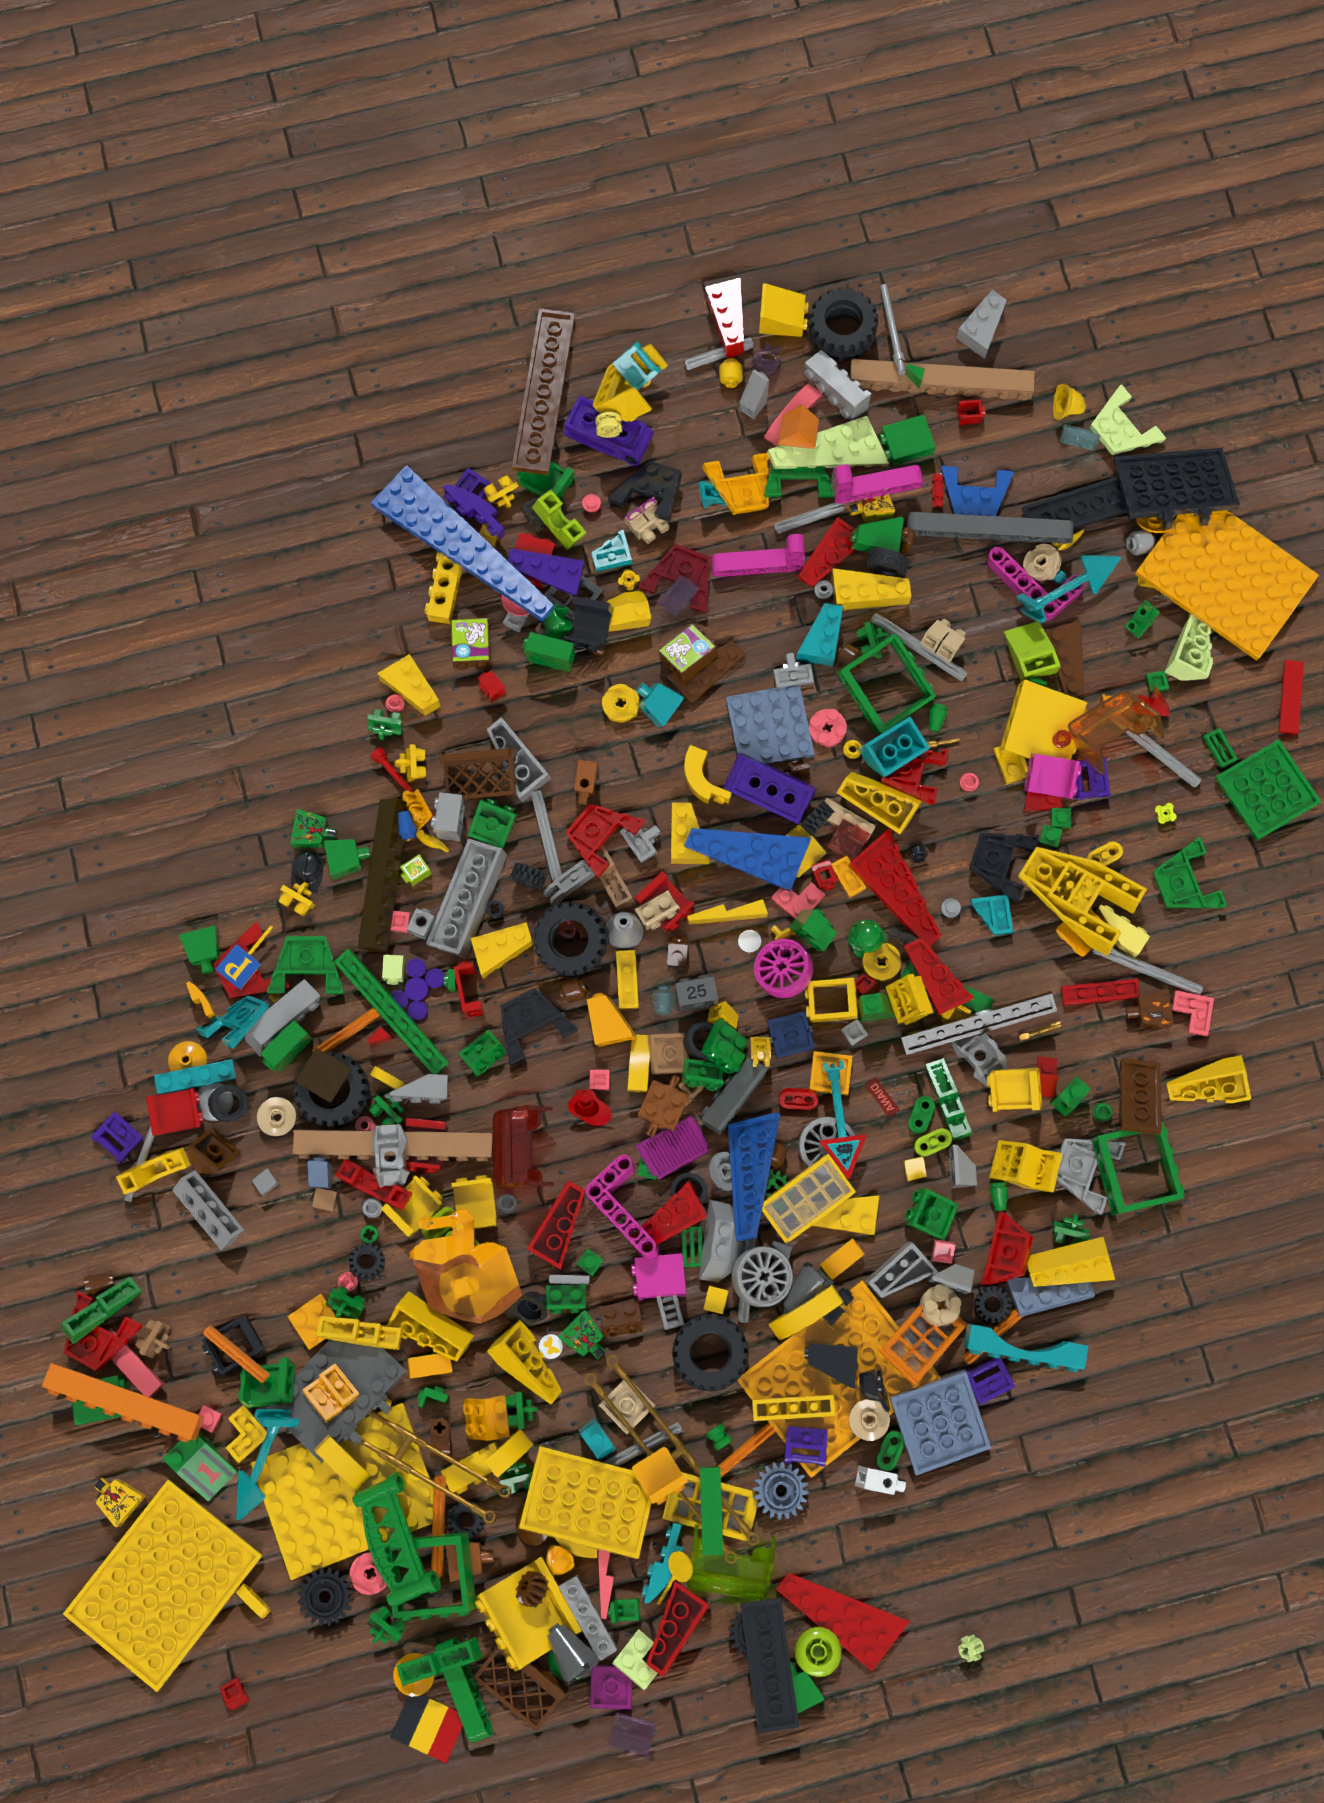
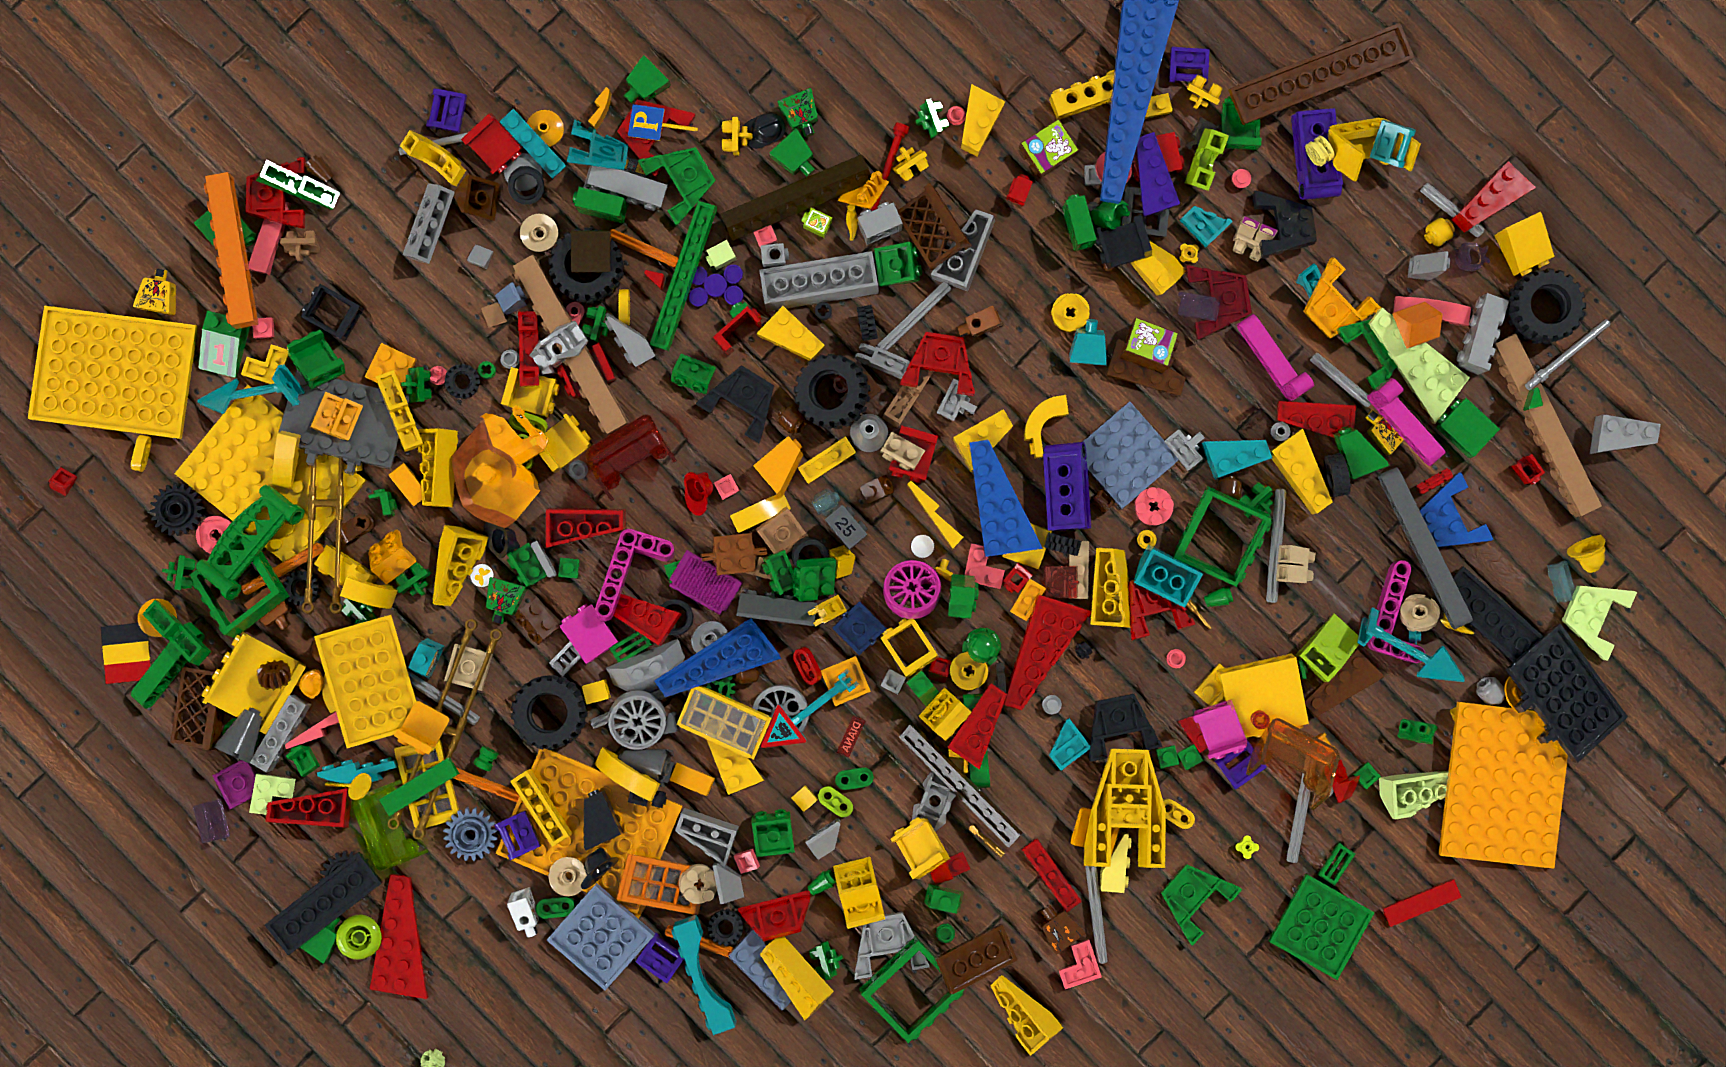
camera: 60 degrees right, 10 degrees up
orange axle [203,1325,270,1383] -> none
blue cone [398,811,418,840] -> none
dark purple slope [443,484,505,540] -> none
reddish brown arm [900,527,915,555] -> none
green slope [925,1058,972,1141] -> none

